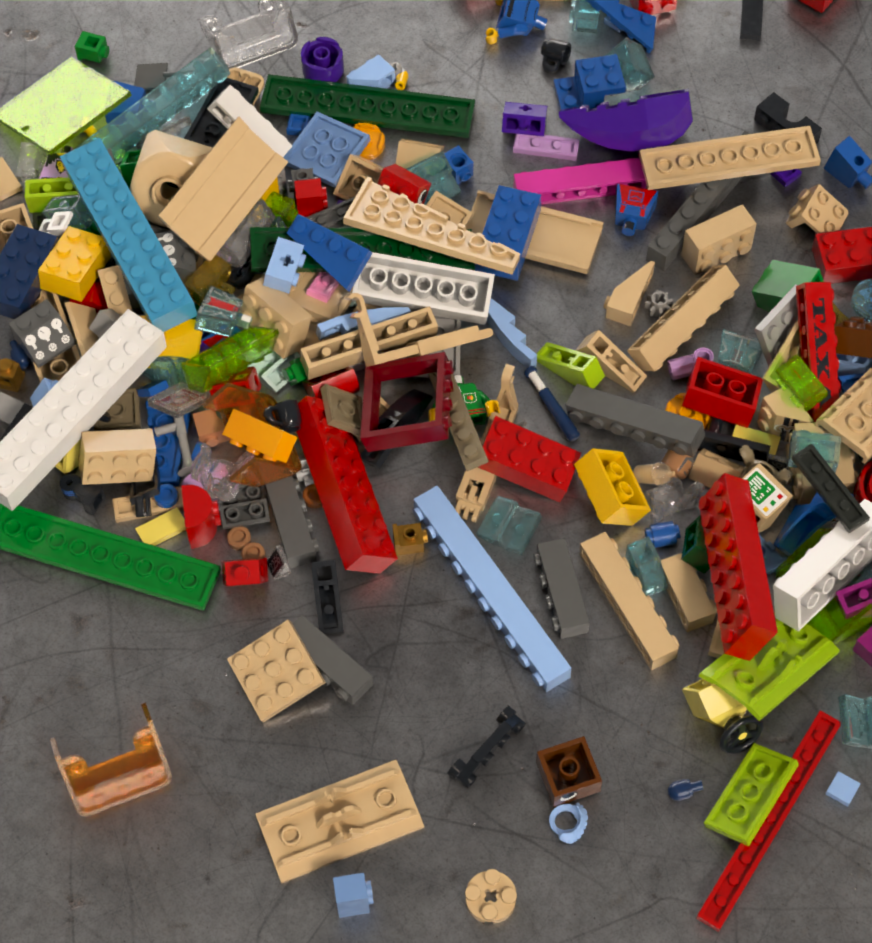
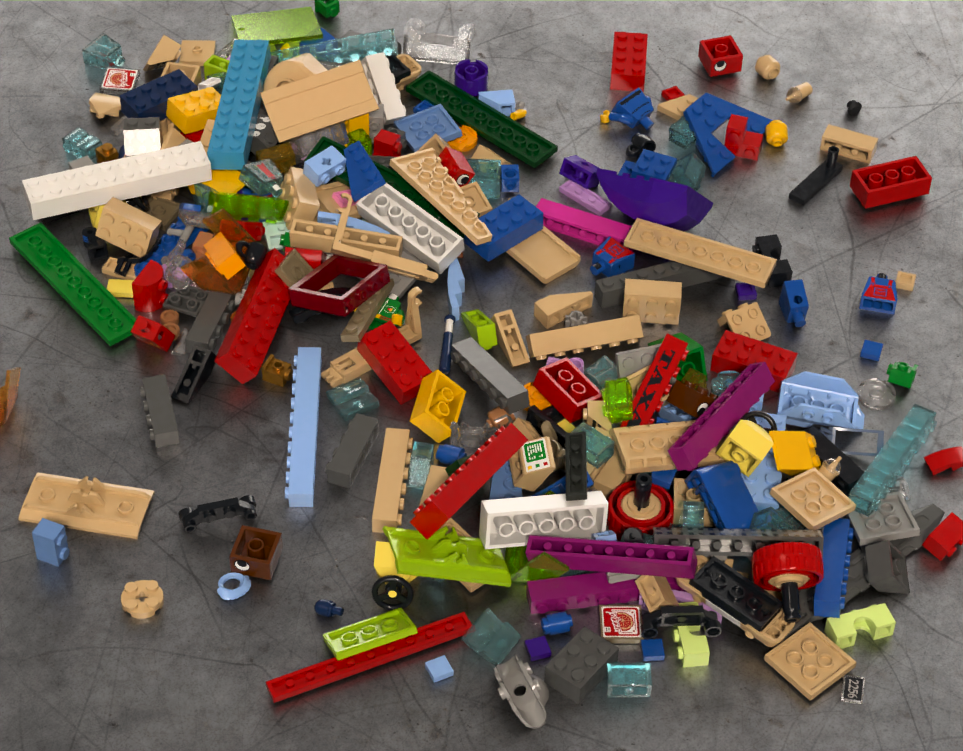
camera: 30 degrees right, 15 degrees down
tan plate [227,620,326,722] -> none
piece [633,462,675,486] -> none

